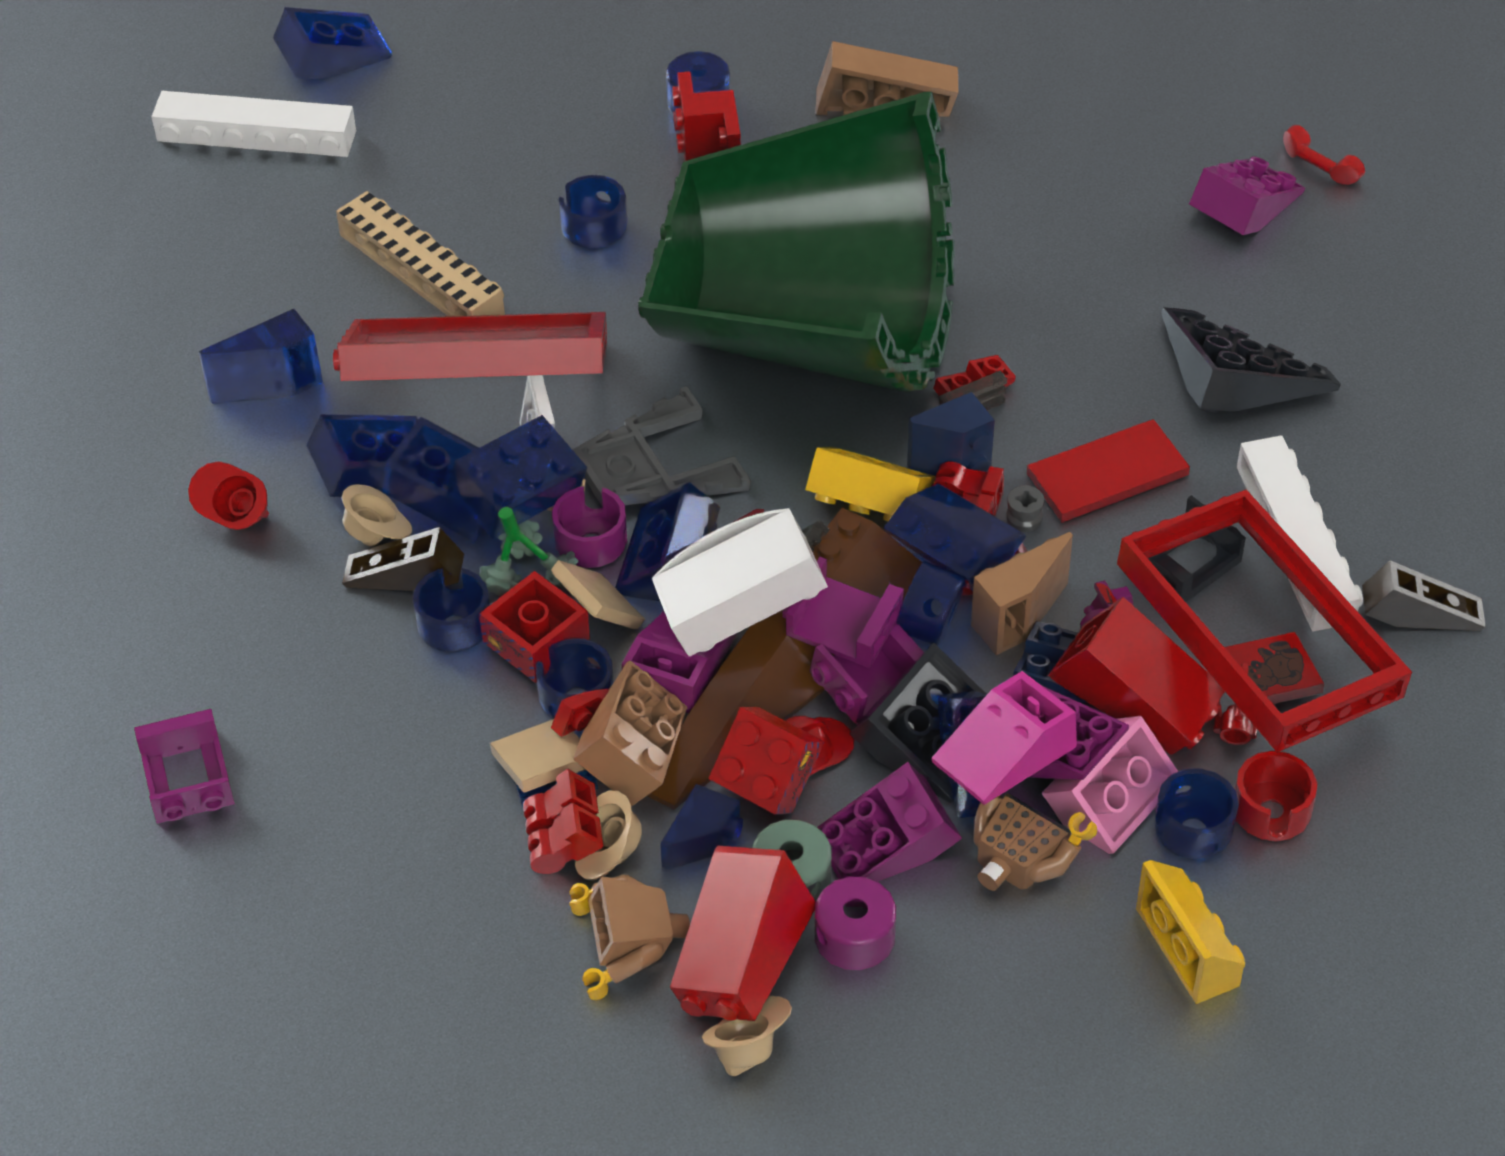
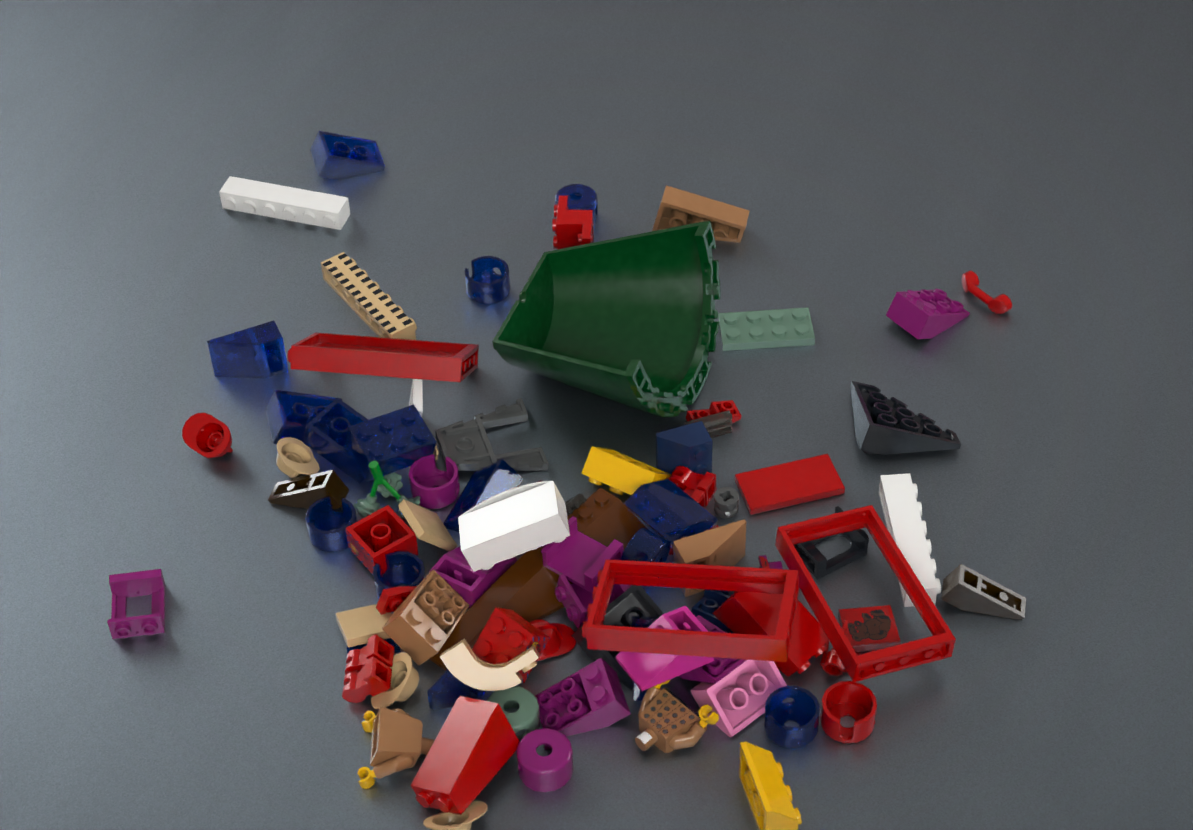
camera: 10 degrees right, 5 degrees down
none -> tan arch [440,638,540,691]
none -> red door [582,559,799,662]
none -> sand green plate [718,307,815,351]

